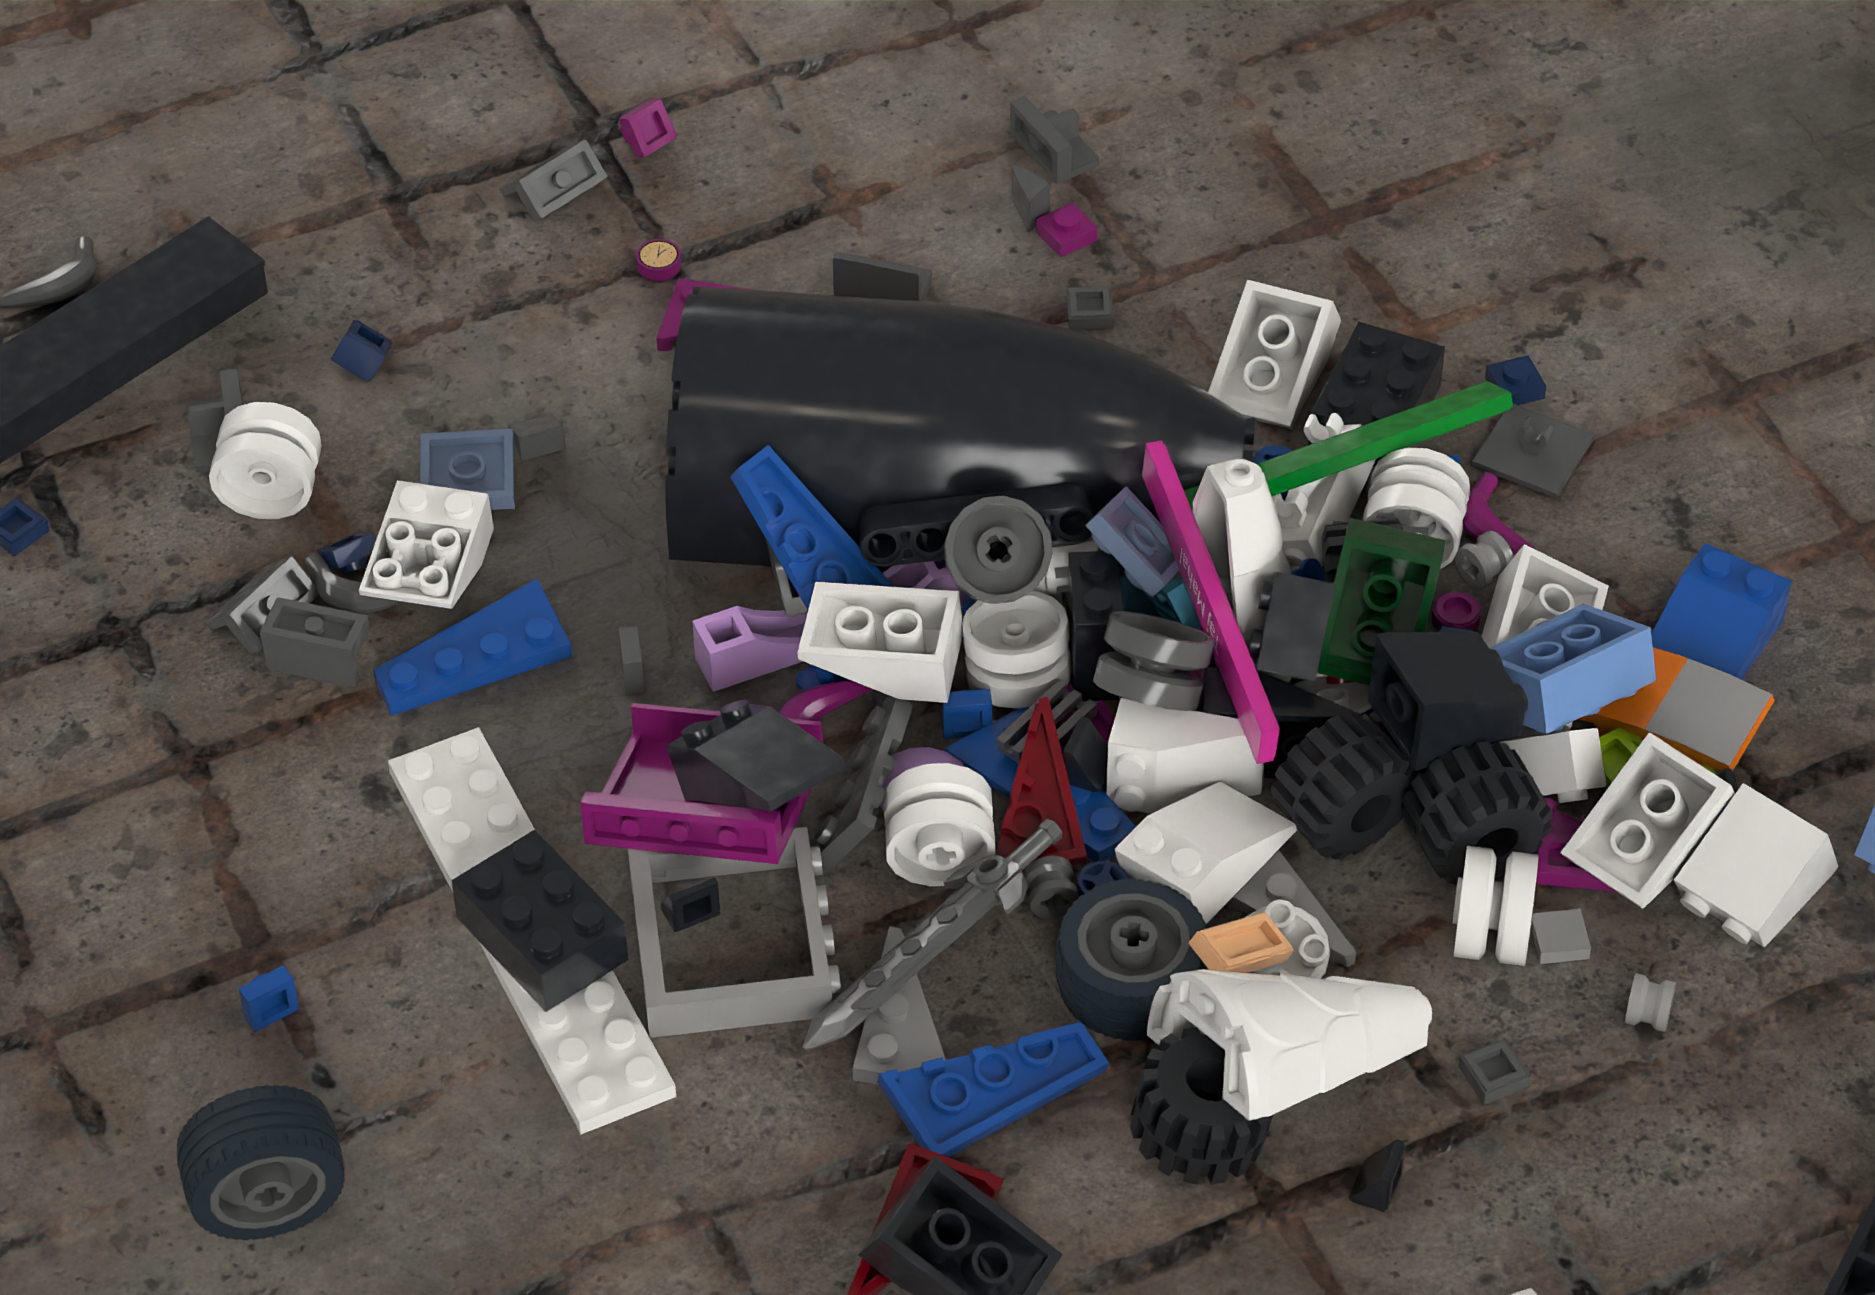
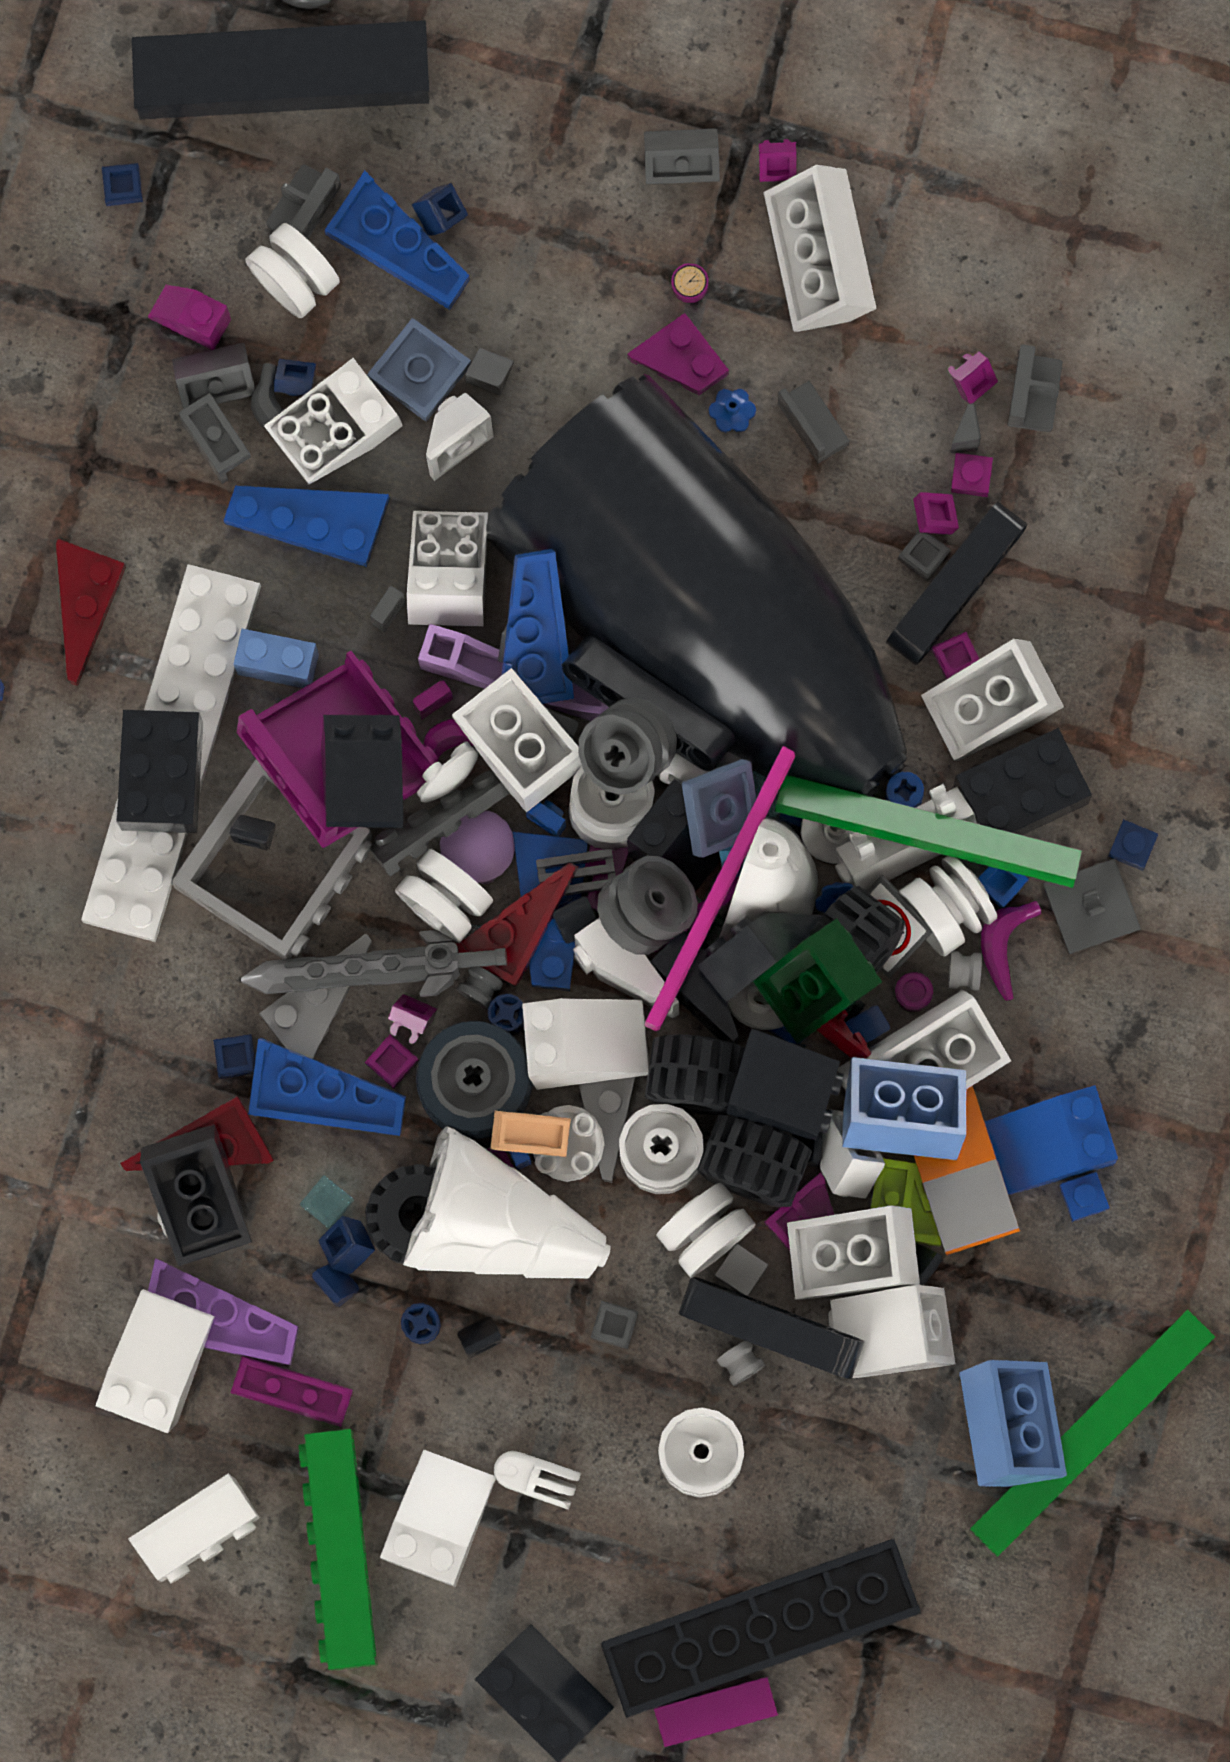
camera: 45 degrees right, 30 degrees up
none -> dark red wing [56,539,126,686]
none -> magenta slope [148,285,231,350]
none -> dark blue tile [213,1034,255,1079]
none -> medium blue brick [233,628,319,688]
none -> clear light blue tile [299,1175,354,1229]
none -> dark blue slope [312,1264,359,1307]
none -> dark blue slope [318,1216,375,1274]
none -> blue wing [325,170,470,310]
none -> magenta tile [365,1034,419,1089]
none -> magenta tile [388,994,437,1044]
none -> dark blue wheel [401,1303,441,1345]
none -> white slope [407,511,488,626]
none -> magenta tile [413,680,453,720]
none -> white dish [417,742,478,803]
none -> white slope [426,393,494,481]
none -> white arm [494,1451,581,1510]
none -> white wheel [619,1104,704,1194]
none -> white wheel [658,1408,744,1498]
none -> black beam [678,1277,865,1379]
none -> white slope [764,165,876,332]
none -> black beam [886,502,1028,666]
none -> magenta plate [913,492,959,535]
none -> magenta tile [931,632,979,680]
none -> magenta tile [948,351,998,404]
none -> blue plate [1059,1172,1109,1222]

